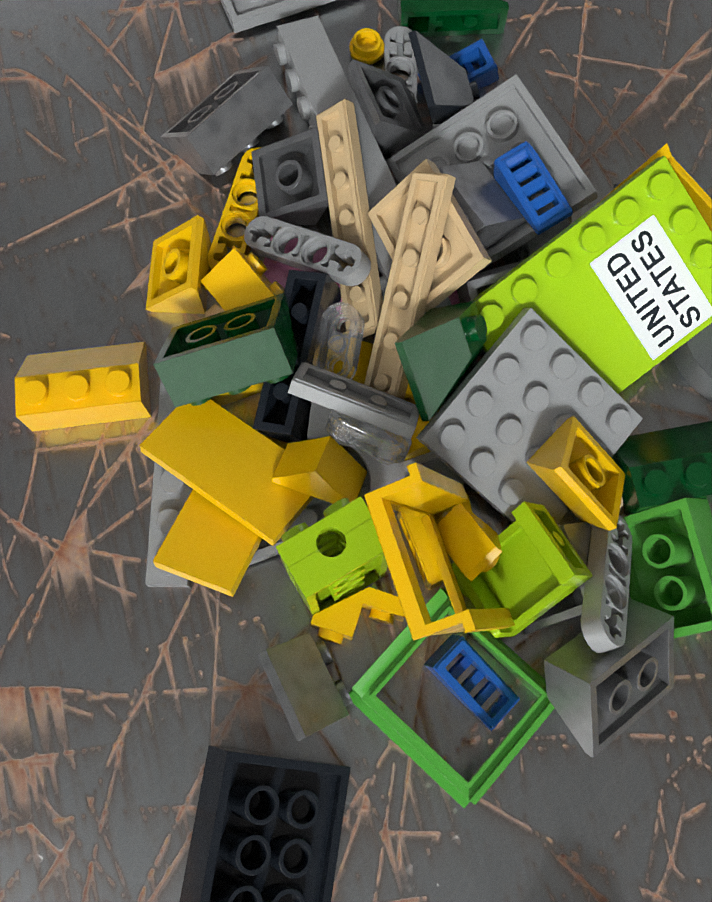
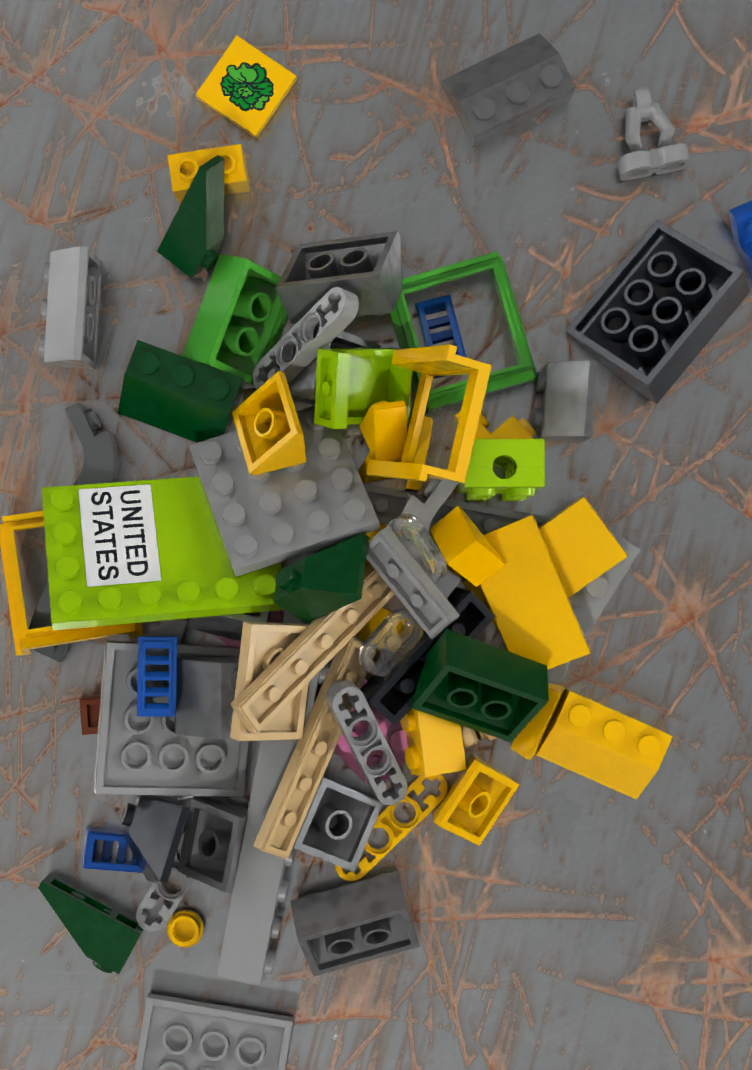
camera: 145 degrees left, 15 degrees up
none -> yellow slope [510,683,566,760]

